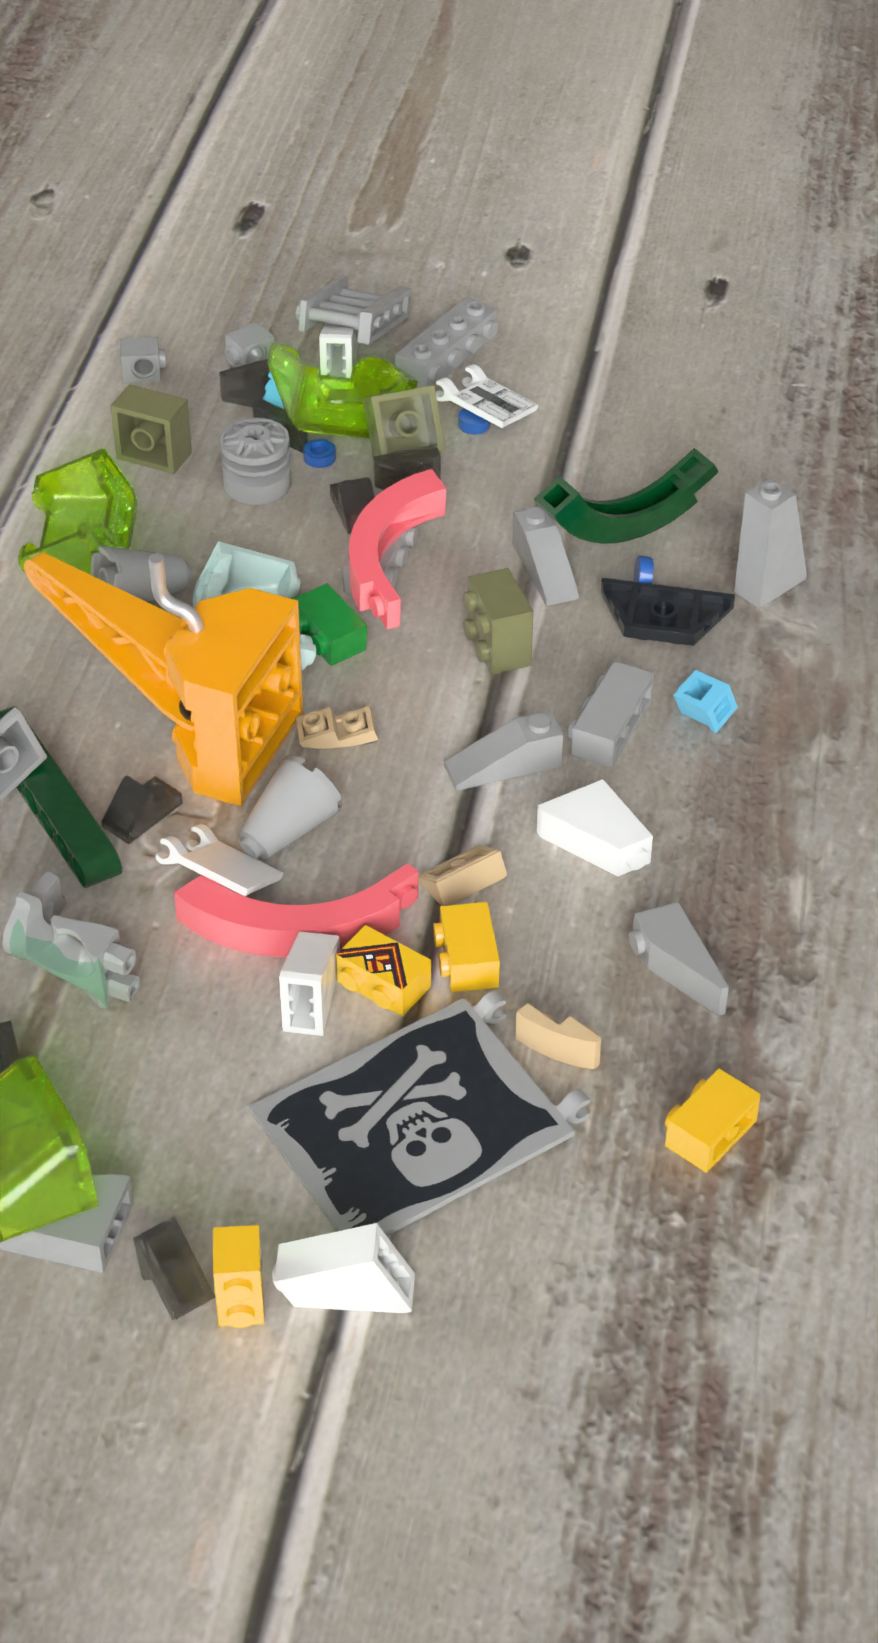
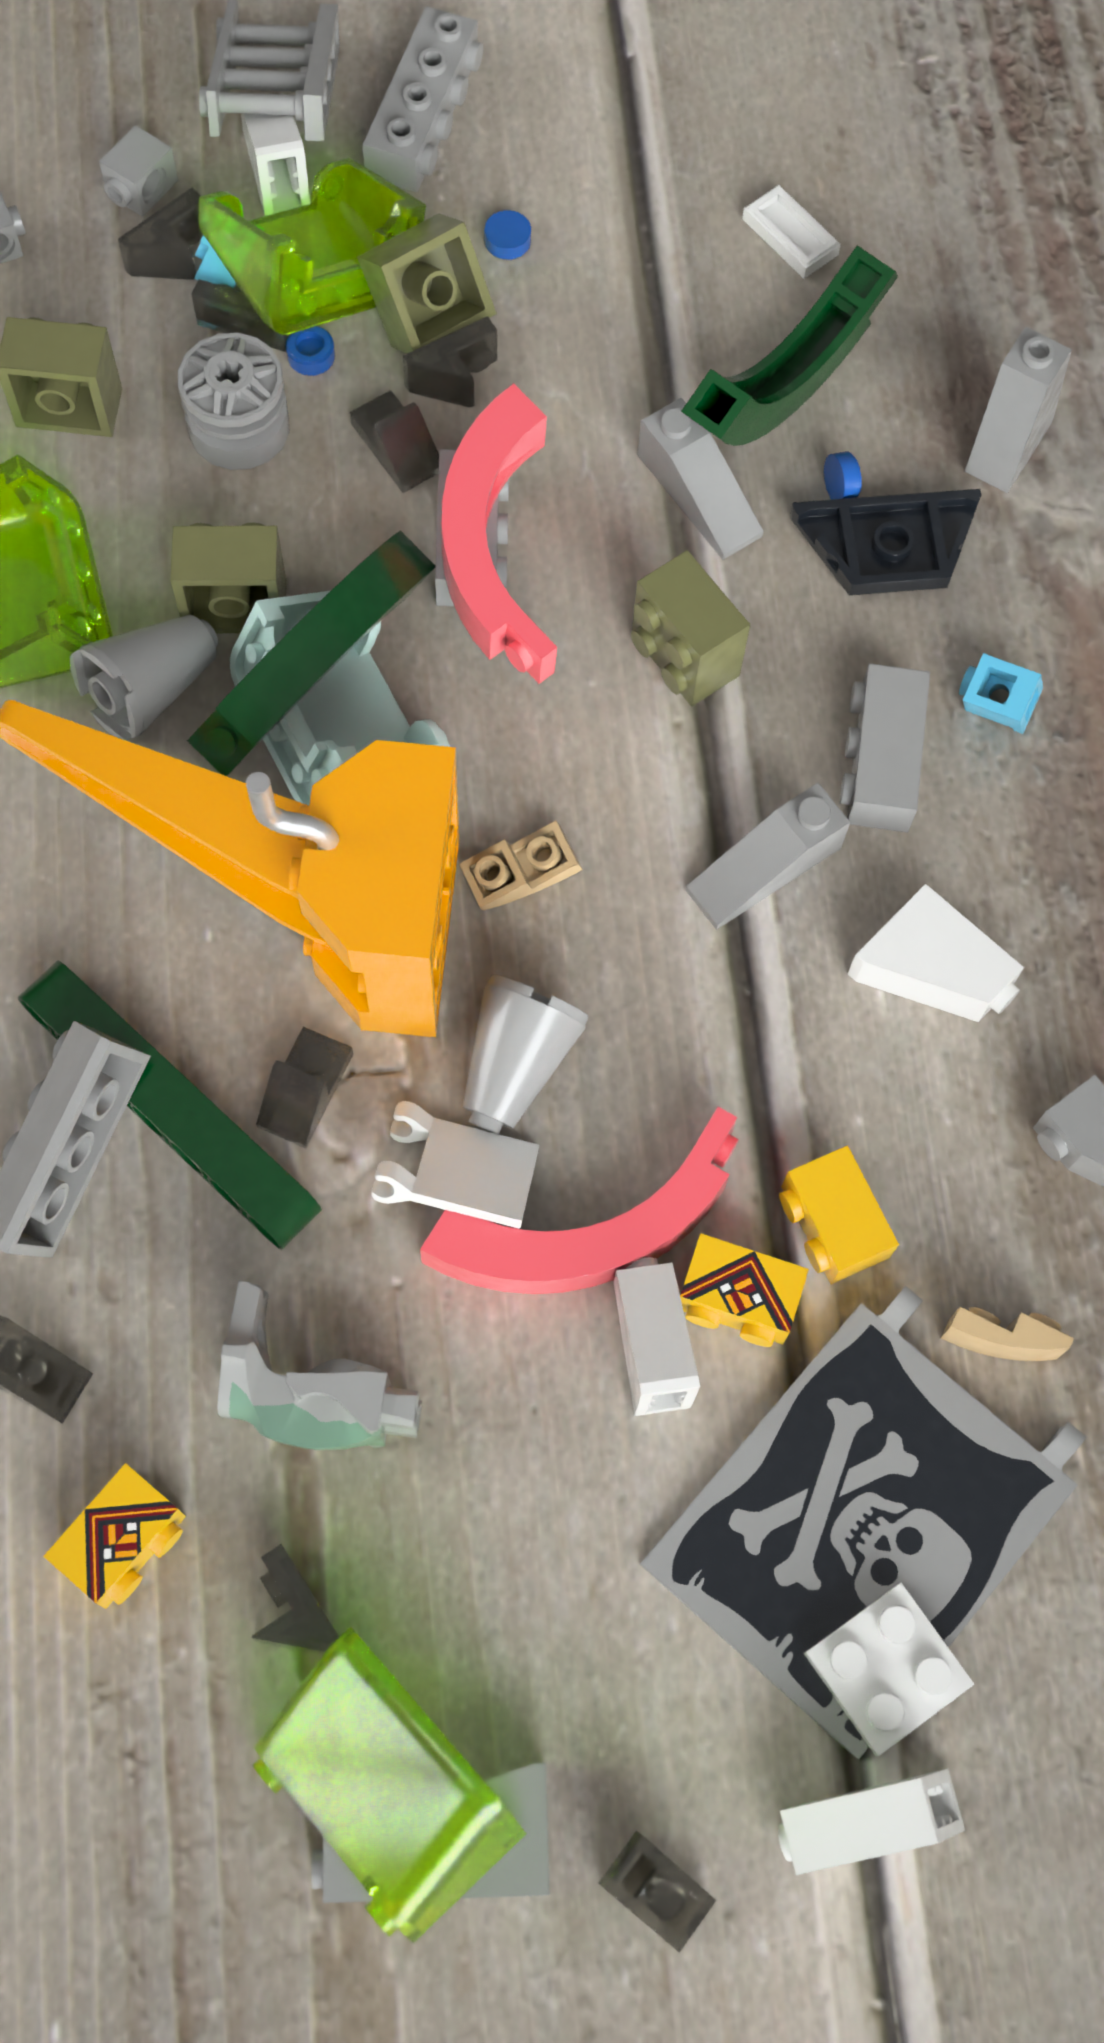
camera: 20 degrees left, 25 degrees up
yellow brick [213,1225,265,1328] -> none
green brick [292,583,367,666] -> none
tan slope [418,845,507,906] -> none
white flag [436,364,538,428] -> none
none -> olive brick [170,522,287,634]
none -> dark green arch [187,530,436,776]
none -> white tile [742,185,841,279]
none -> white plate [804,1582,975,1756]

